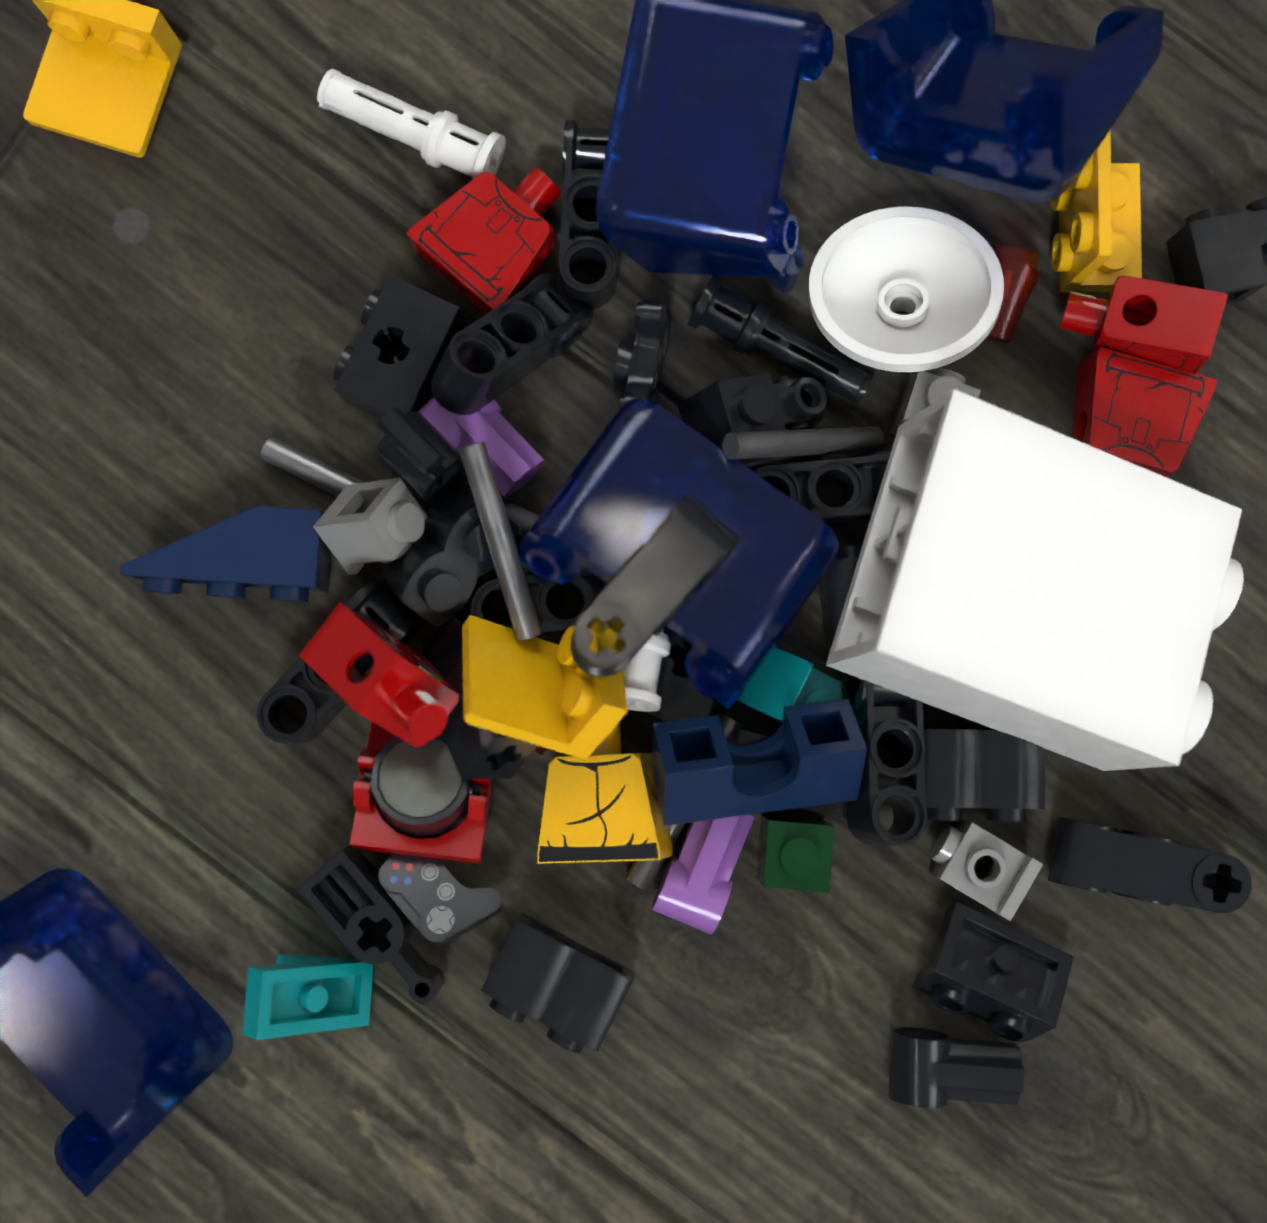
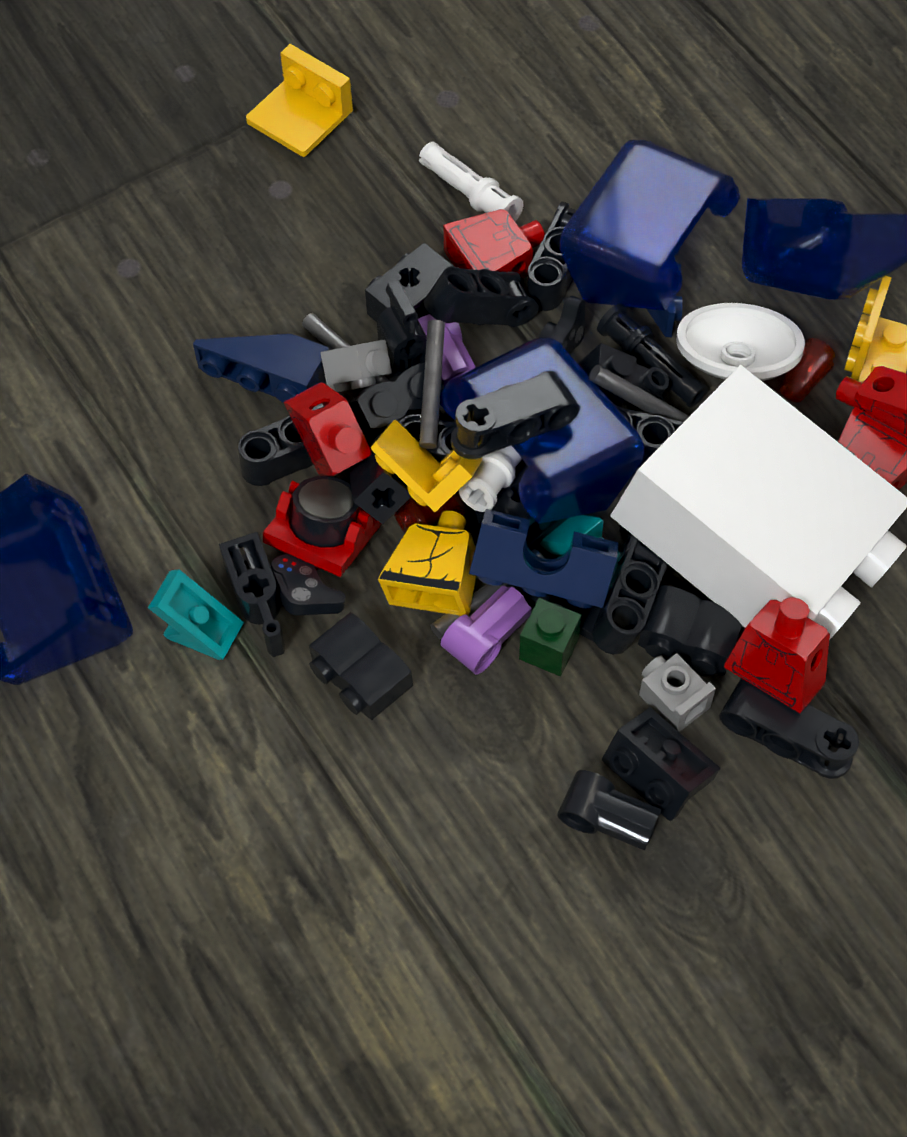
camera: 25 degrees right, 25 degrees down
none -> red torso [724,597,830,713]

